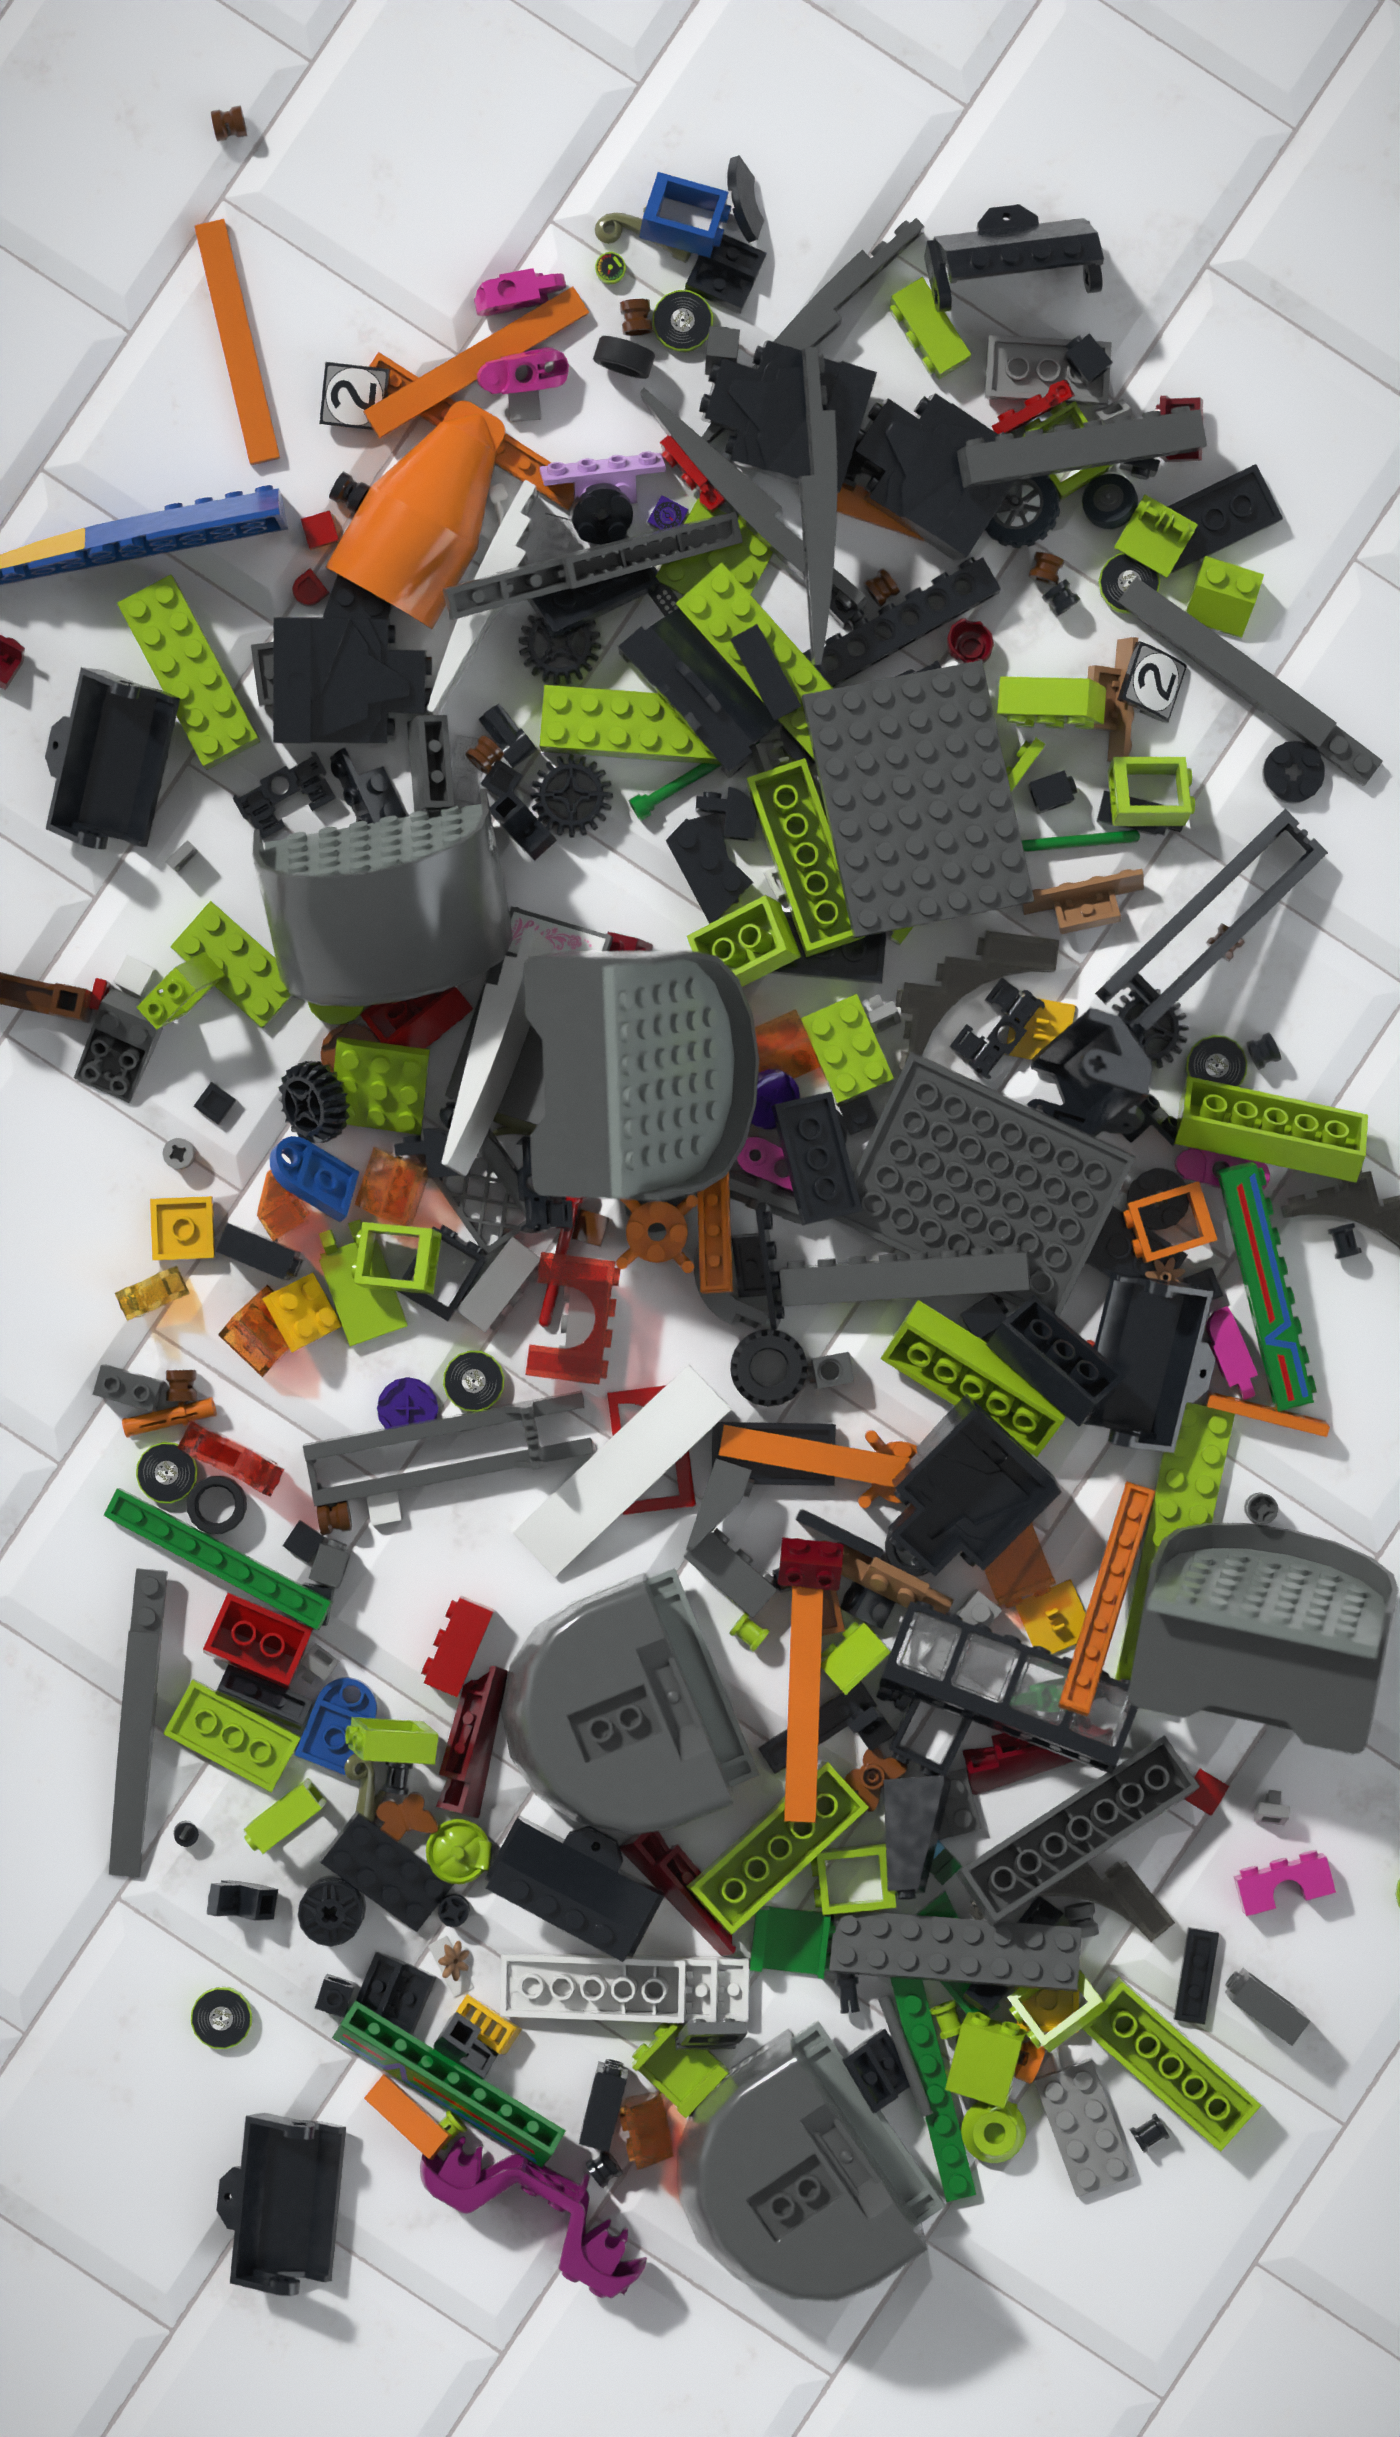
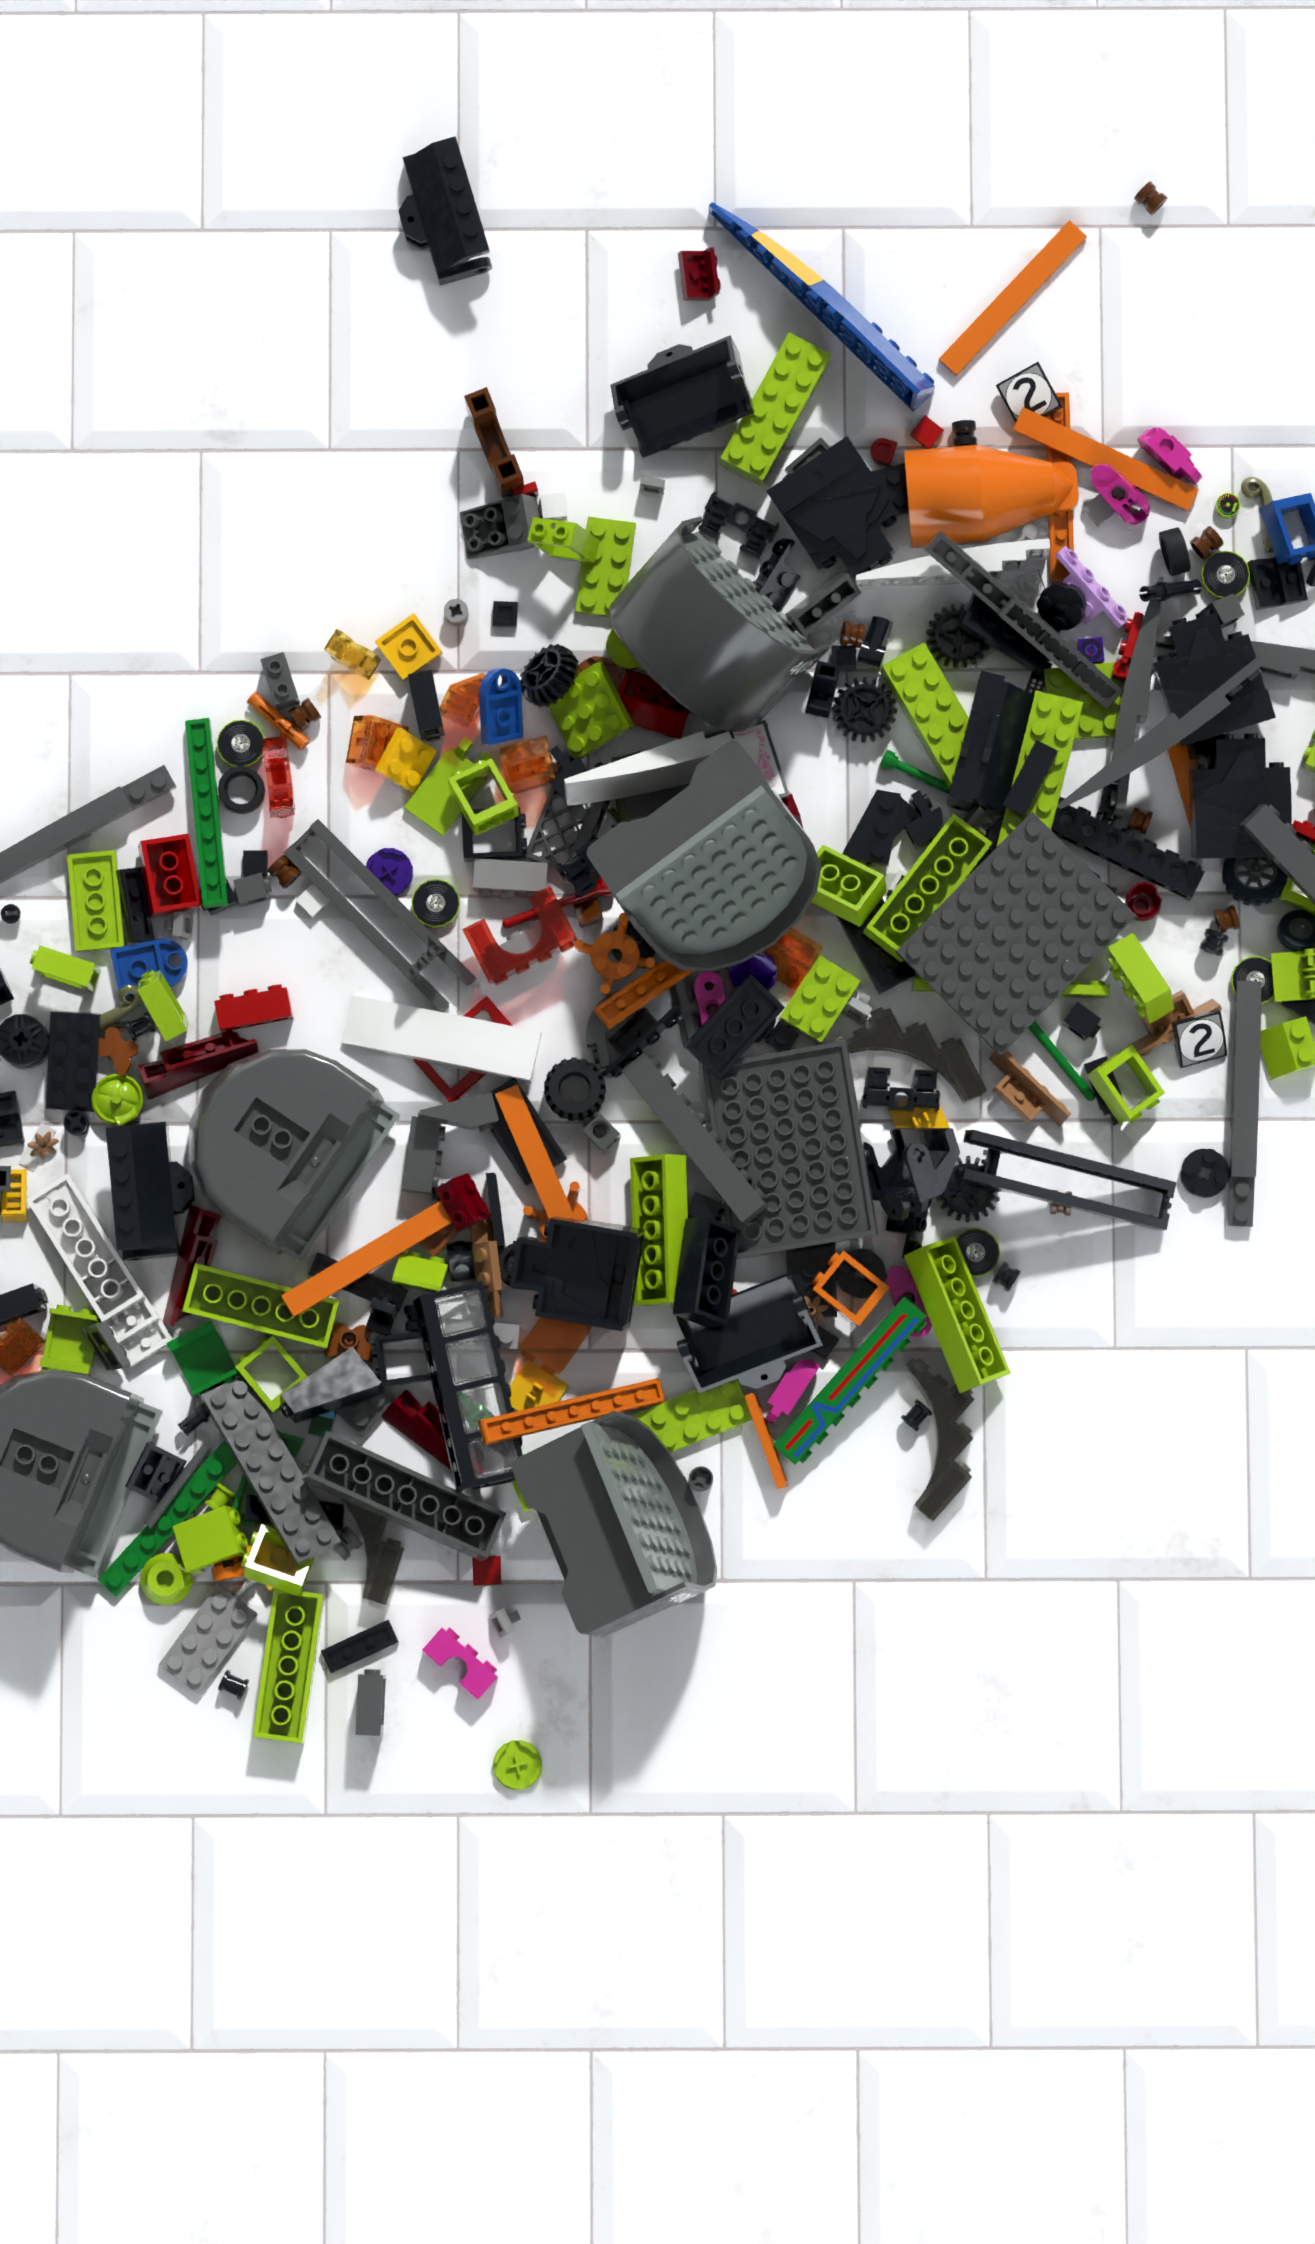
camera: 55 degrees right, 5 degrees down
lime bush [729,1612,770,1652] -> none
none -> black pin [1139,579,1202,602]

